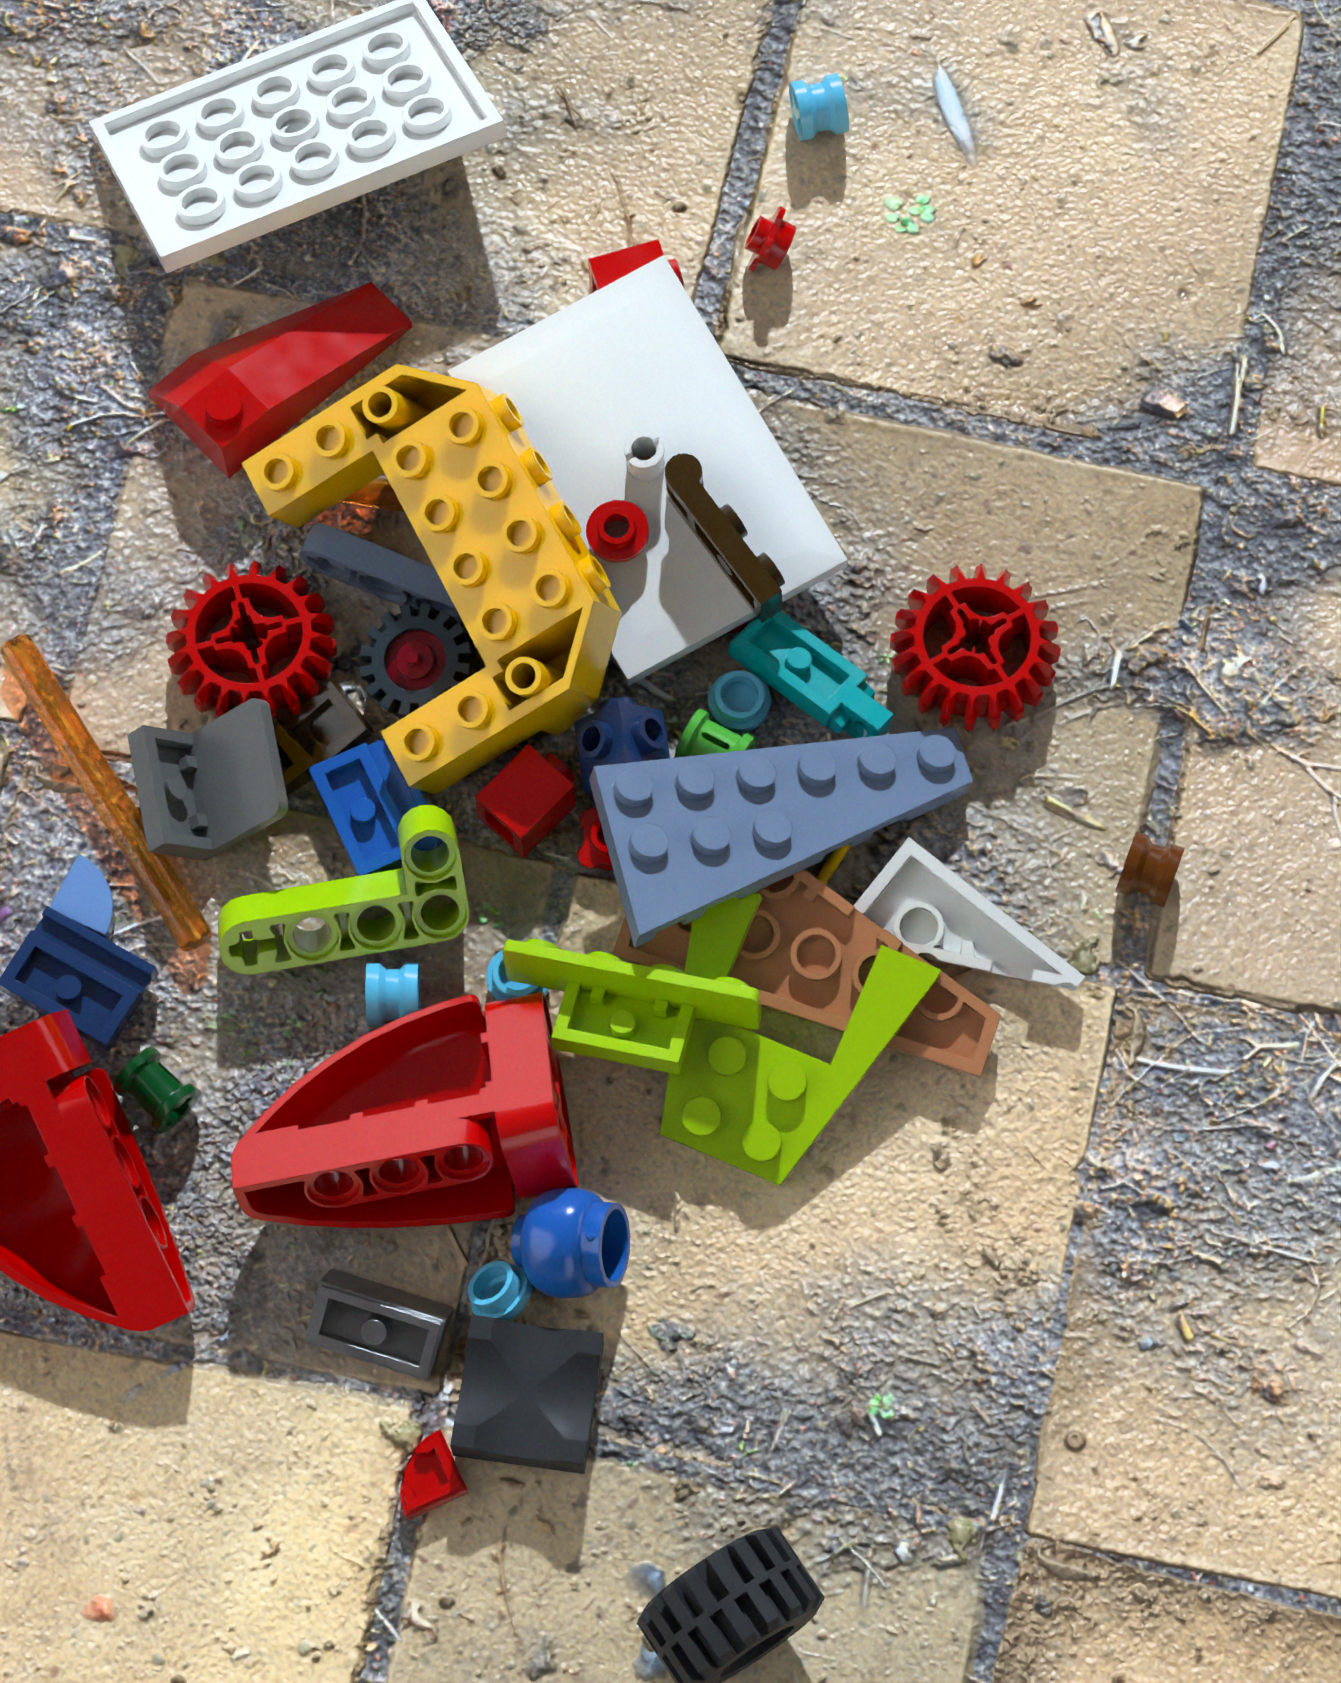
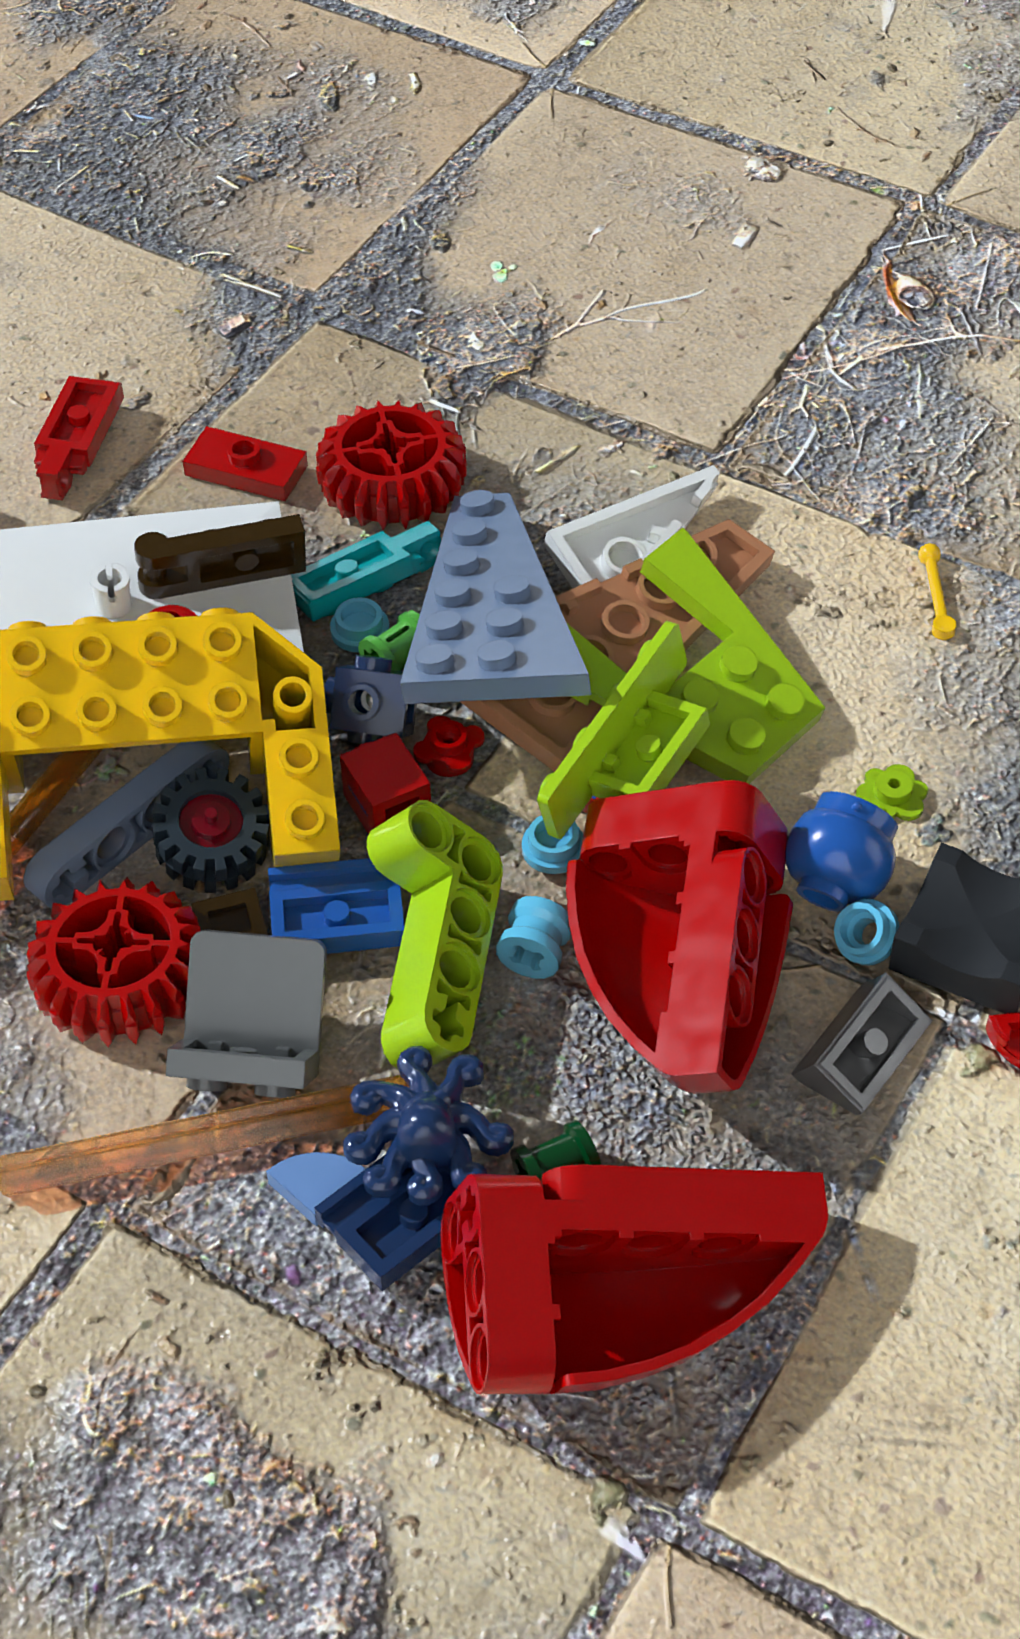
camera: 70 degrees left, 20 degrees down
reddish brown wheel [1115,831,1185,908] -> none
none -> red hinge [34,376,124,501]
none -> red plate [182,426,308,501]
none -> dark blue animal [343,1046,514,1206]
none -> lime plant [855,764,928,821]
none -> yellow hinge [918,543,956,640]

